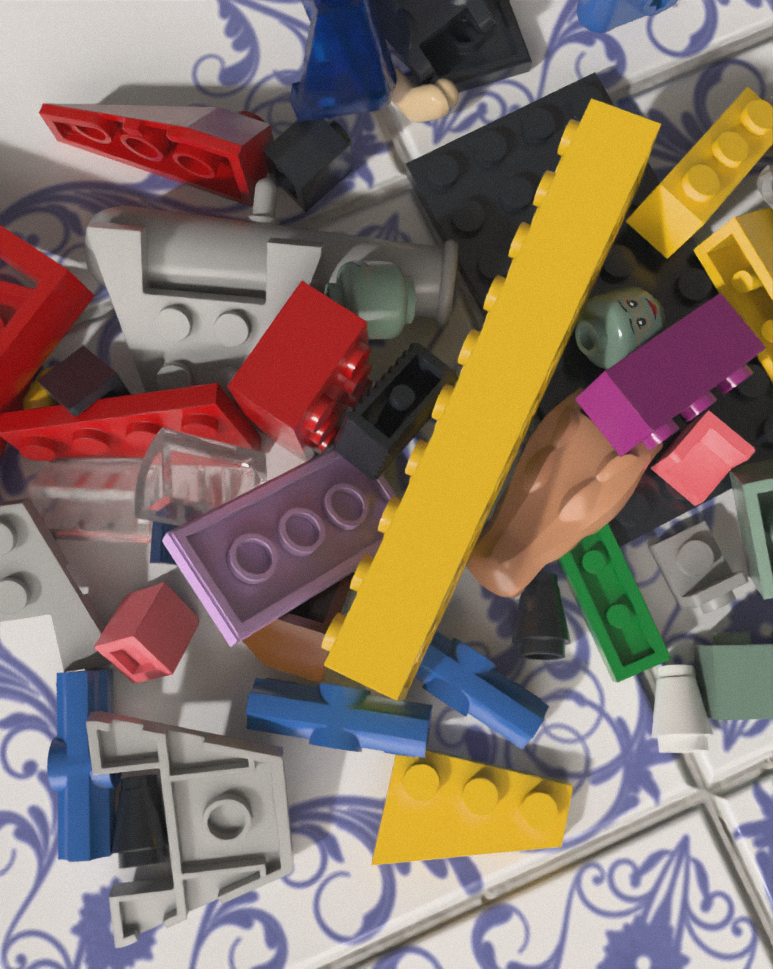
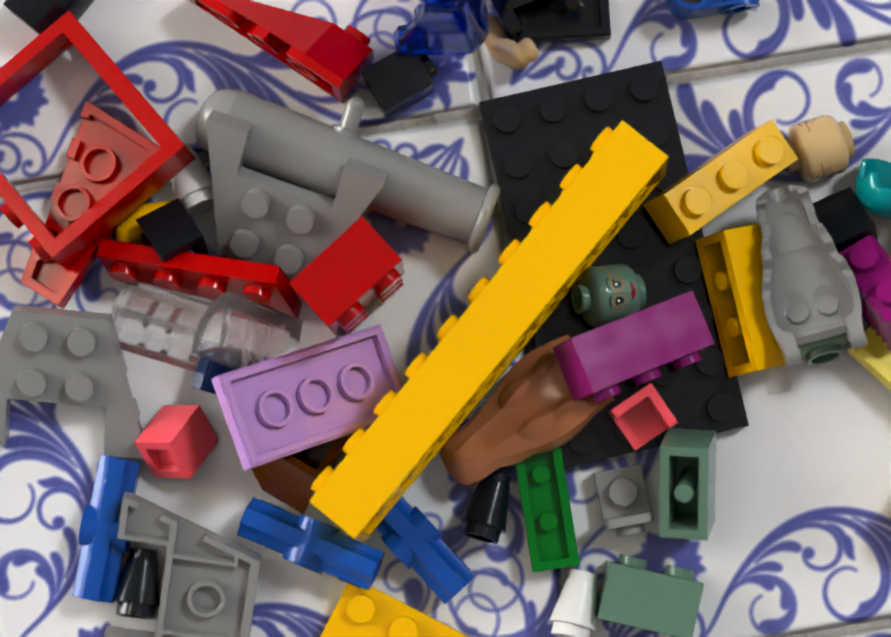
camera: 15 degrees right, 5 degrees up
sand green head [324,261,416,340] -> none
black brick [334,343,458,481] -> none
none -> white cone [171,143,214,216]

